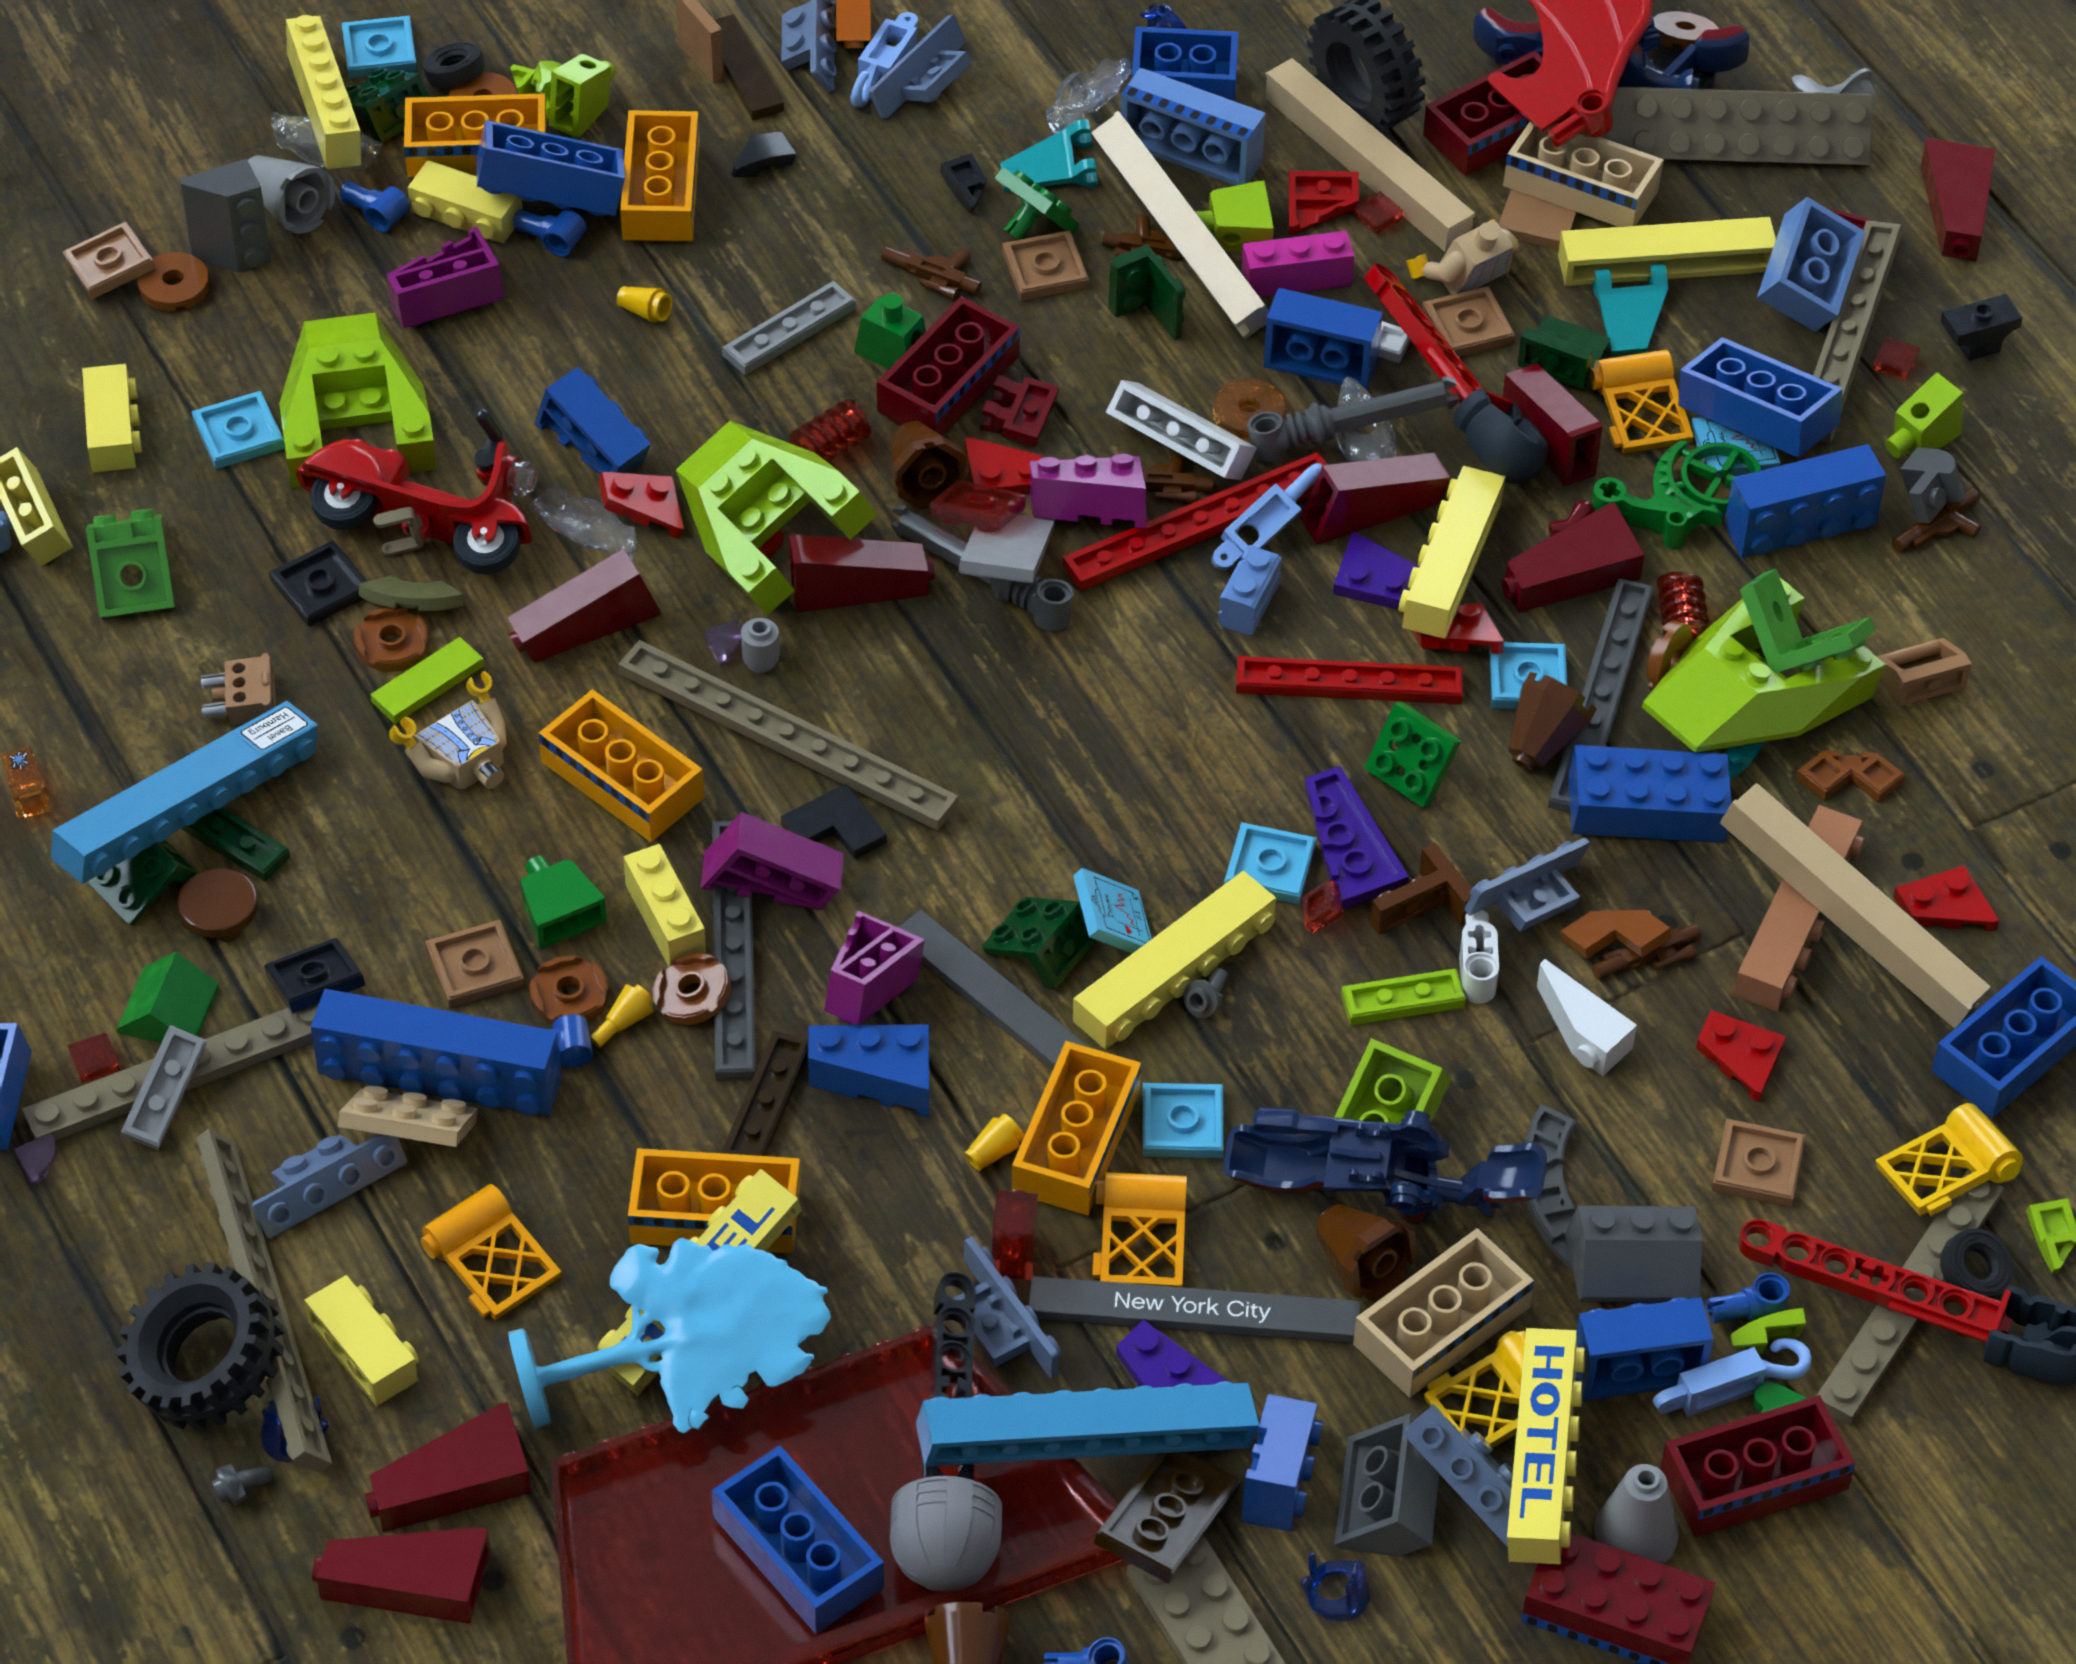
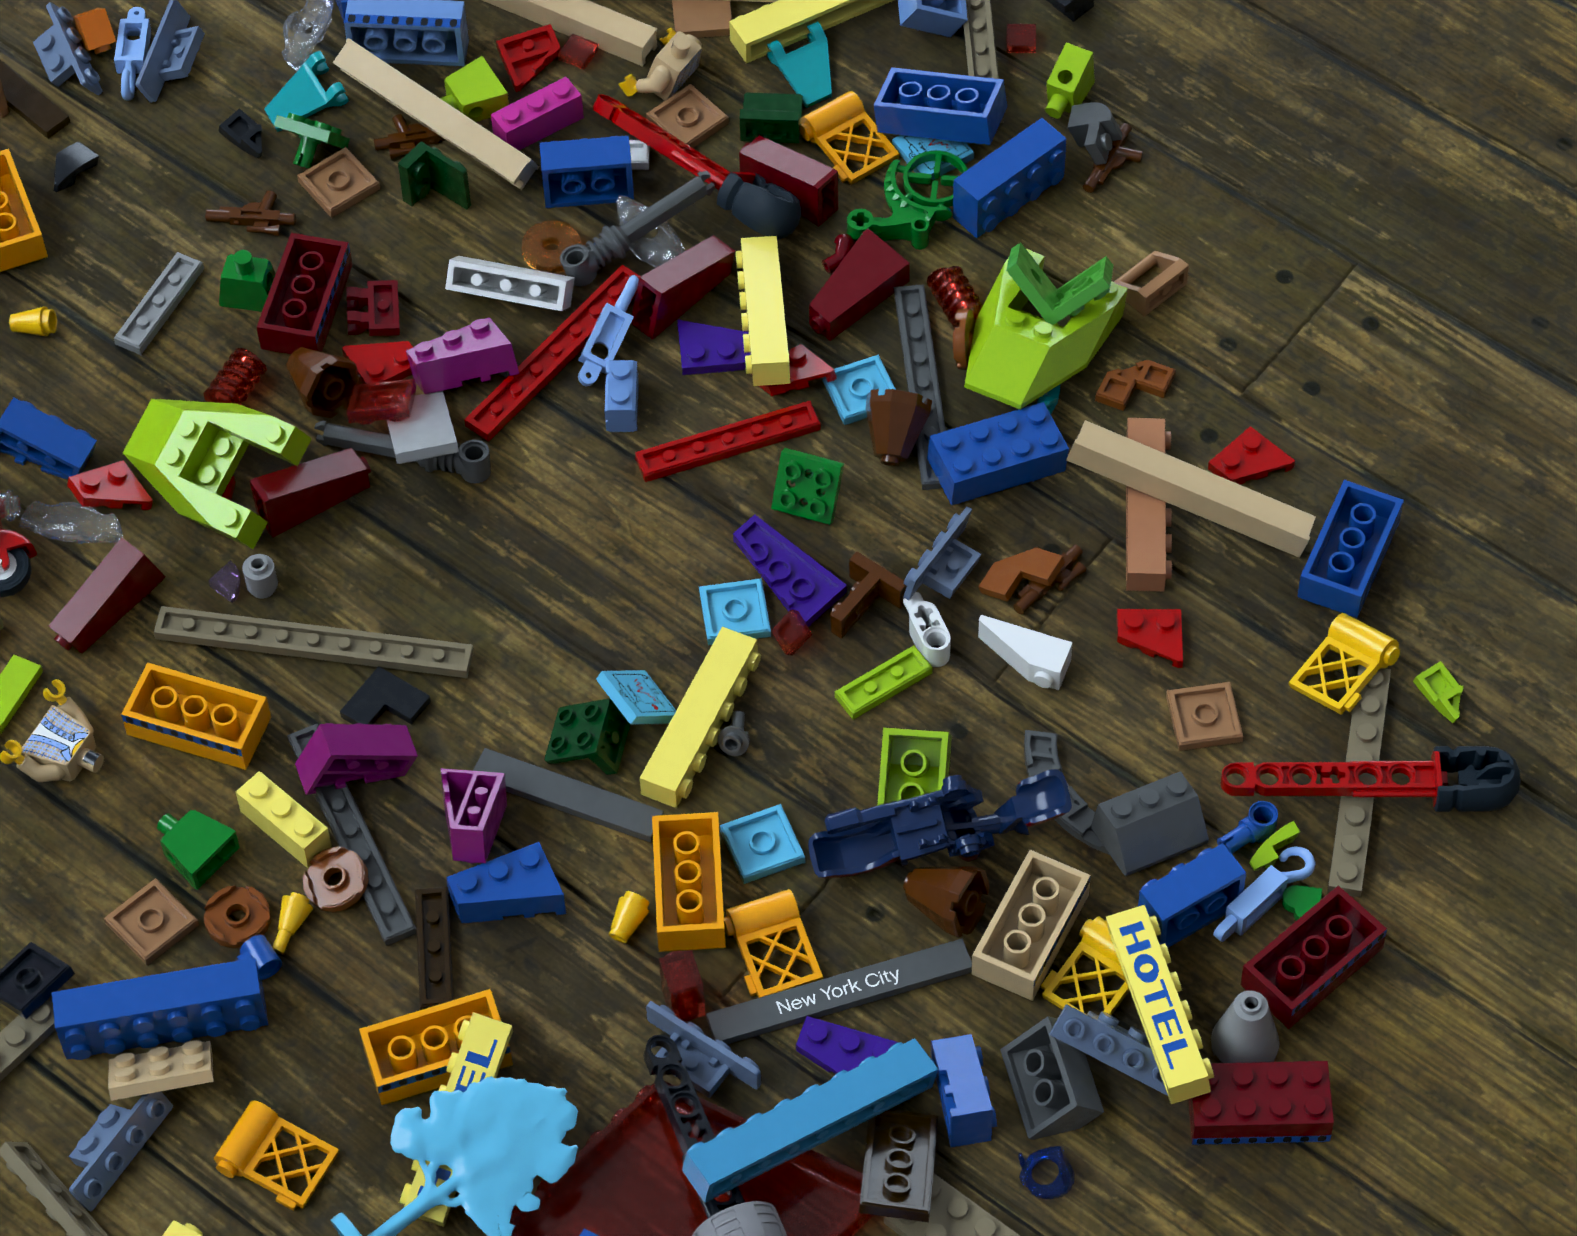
camera: 20 degrees left, 5 degrees up
reddish brown piece [1142,451,1213,504] -> none
black tyre [1940,1228,2013,1299] -> none

